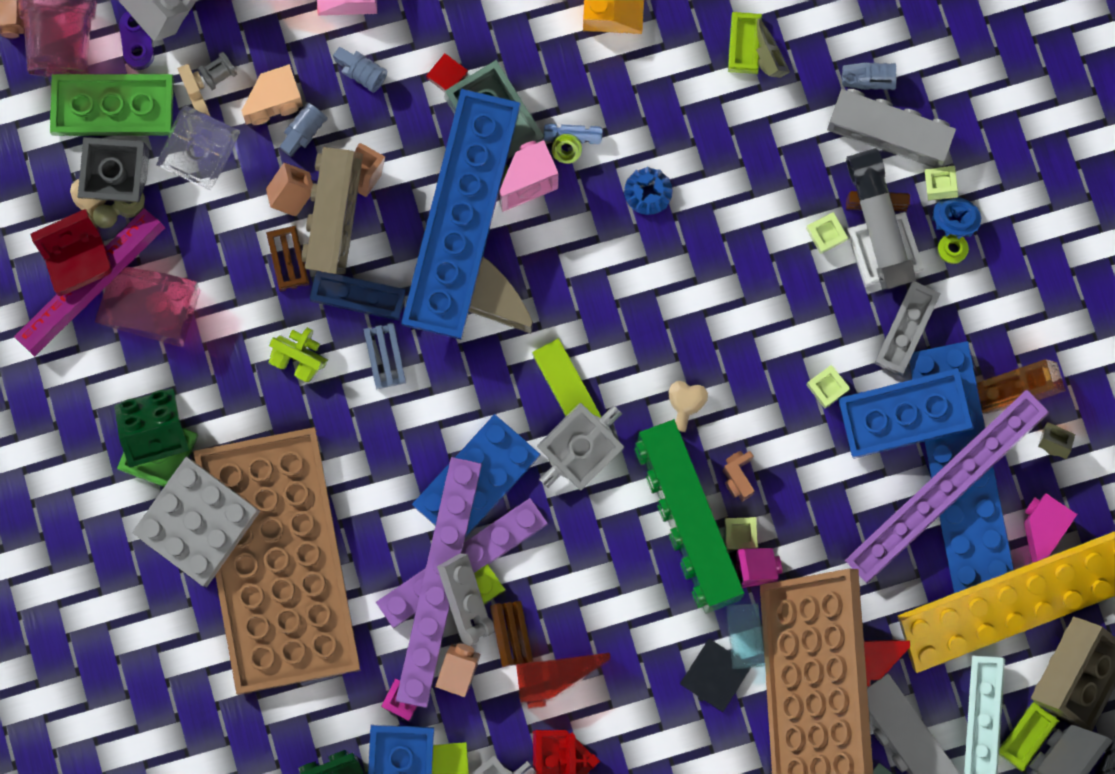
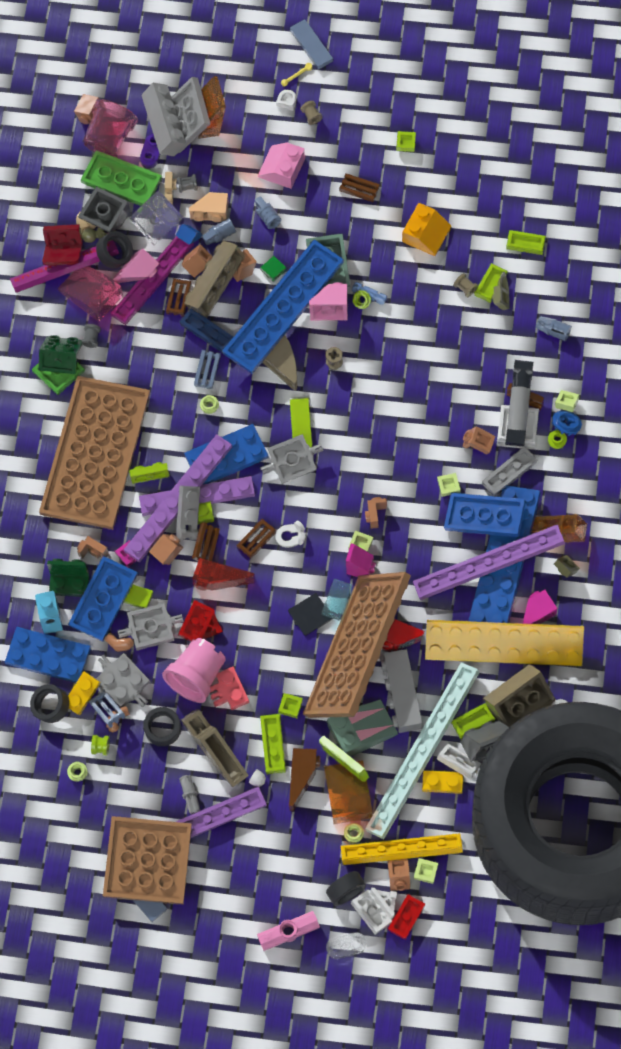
camera: 30 degrees right, 10 degrees down
light grey plate [132,457,260,587] -> none
lime hips [269,327,329,382] -> none
red tile [426,53,468,92] -> none
blue gear [624,166,673,215] -> none
green brick [634,419,744,614] -> none
tan rock [668,381,708,432] -> none
yellowish green plate [806,212,848,254] -> none
light grey brick [827,89,956,168] -> none
none -> nougat bracket [77,536,109,559]
none -> dark grey bush [81,324,101,348]
none -> black tyre [96,231,133,269]
none -> magenta tile [111,236,194,326]
none -> bright pink slope [111,249,159,284]
none -> lime plate [129,462,169,484]
none -> blue slope [176,224,202,244]
none -> yellowish green plate [200,395,219,414]
none -> reddish brown tile [236,519,276,559]
none -> green tile [260,256,286,282]
none -> white piece [275,521,306,548]
none -> dark tan bush [326,347,343,370]
none -> dark tan bush [453,273,478,298]
none -> nougat bracket [463,426,495,454]

